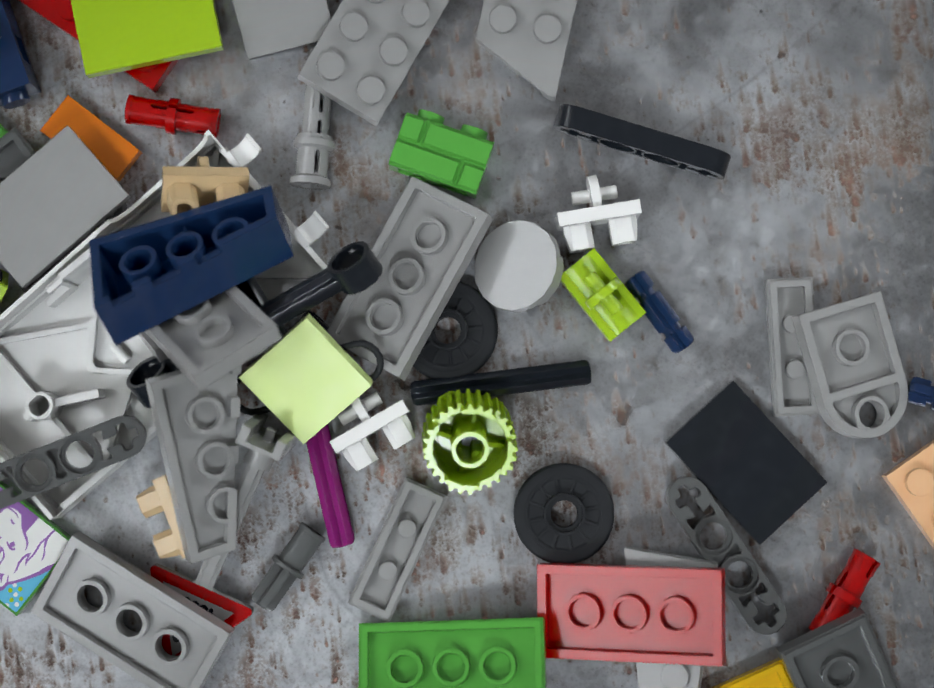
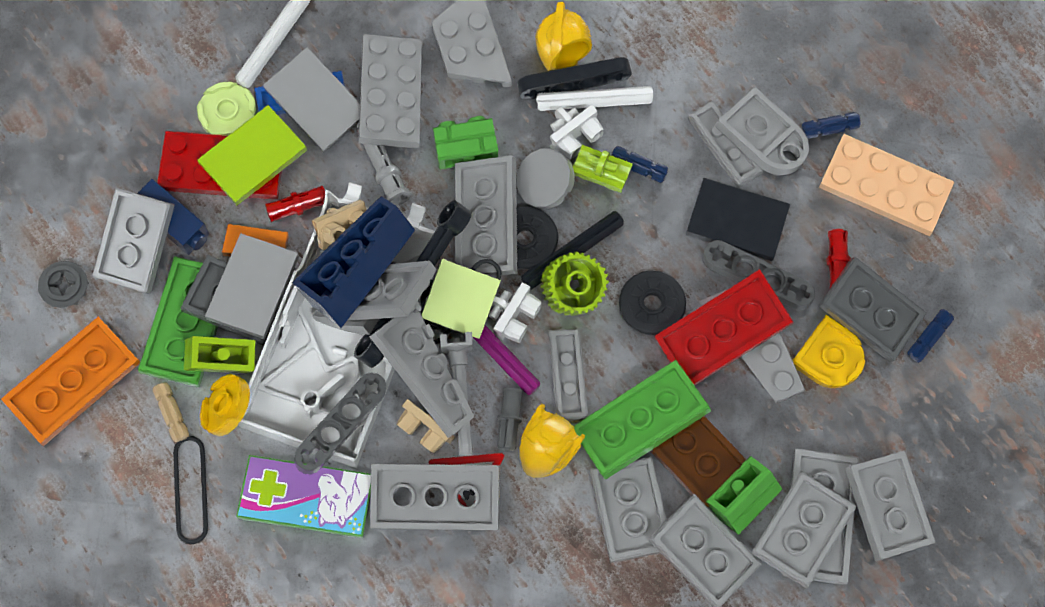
camera: 30 degrees left, 15 degrees down
none -> yellow helmet [519,403,586,478]
none -> yellow helmet [535,2,592,71]
none -> white axle [536,86,653,111]

